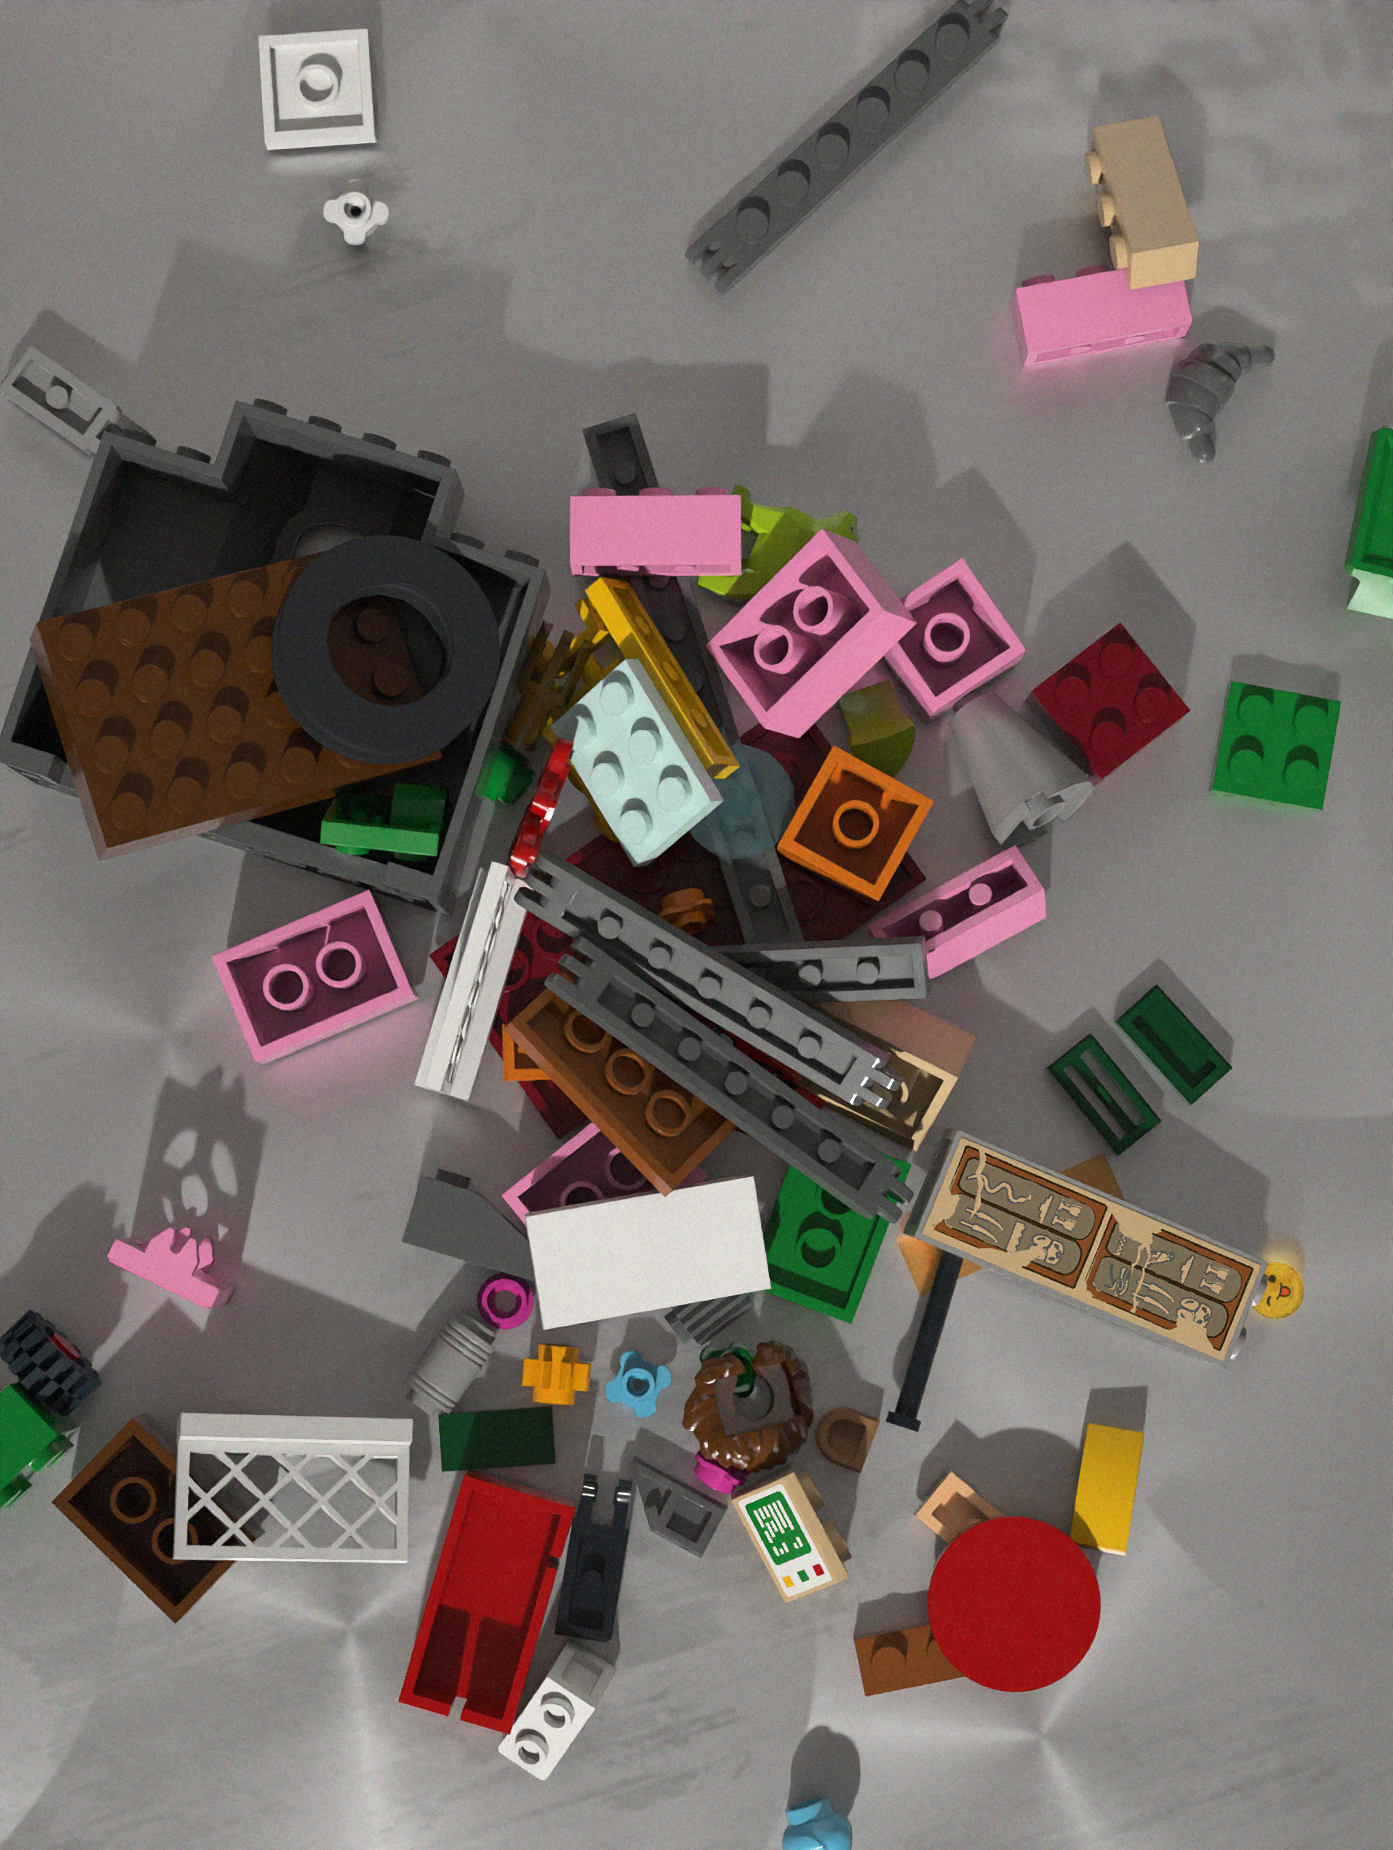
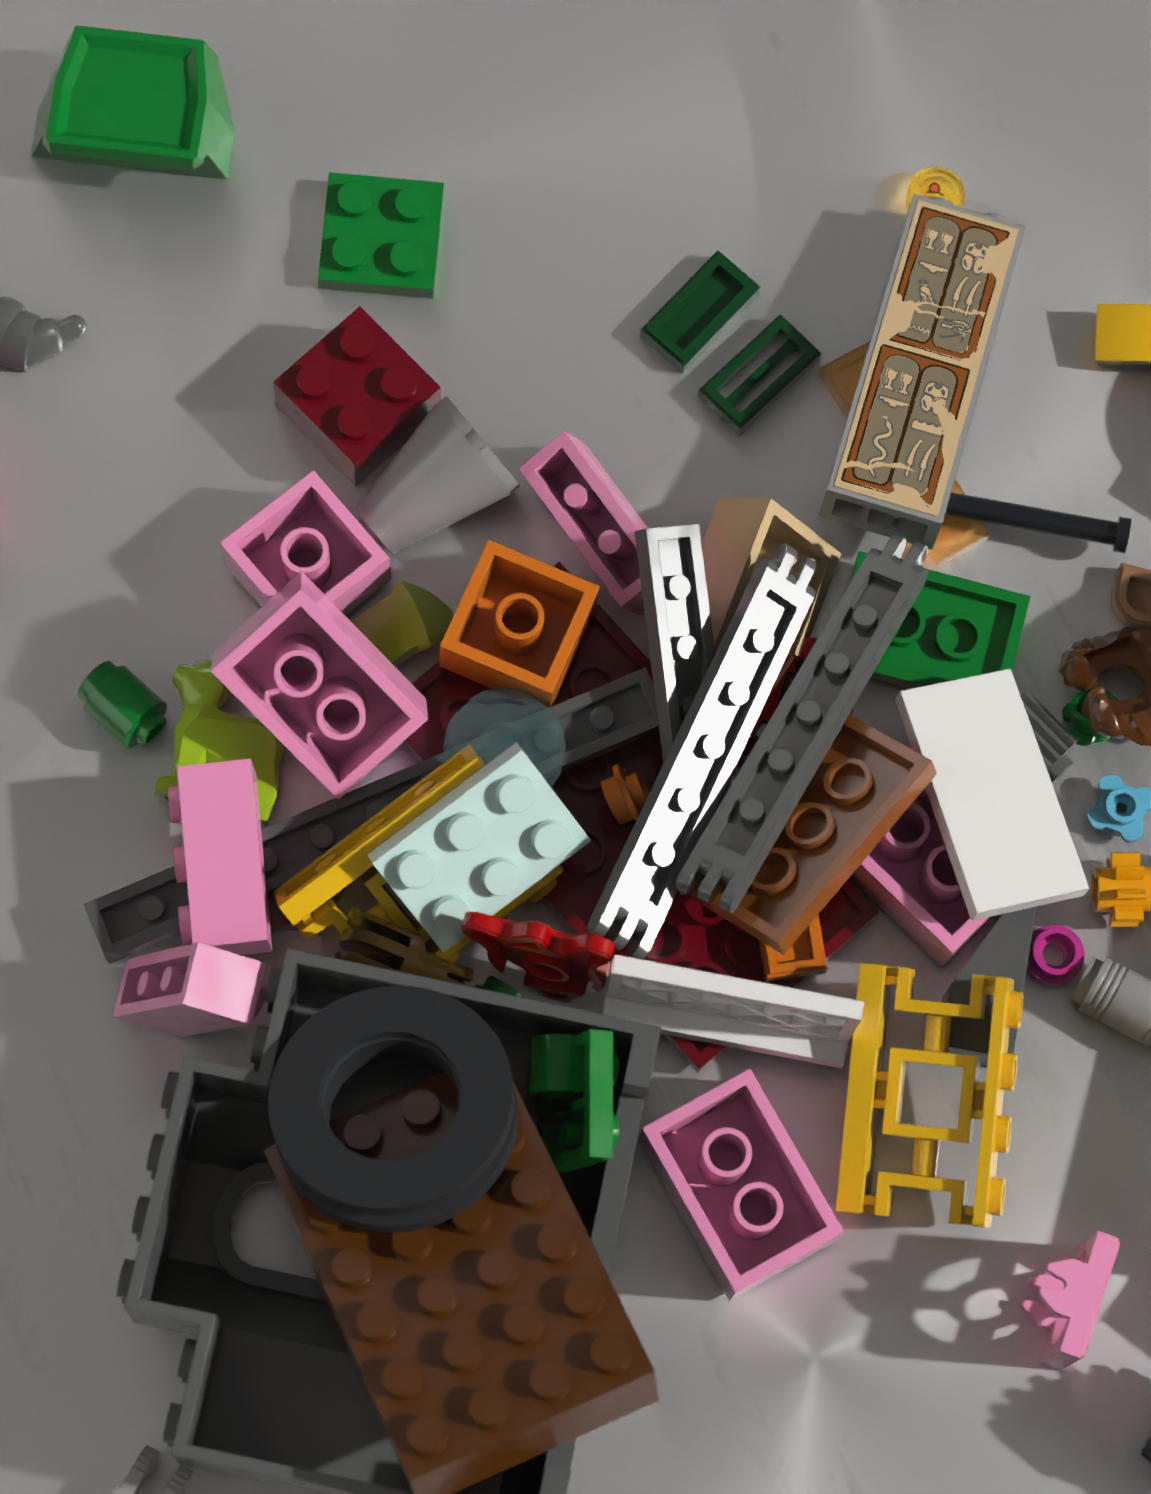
camera: 105 degrees left, 10 degrees down
none -> green brick [77,661,167,748]
none -> bright pink brick [112,942,266,1037]
none -> yellow fence [836,963,1023,1228]

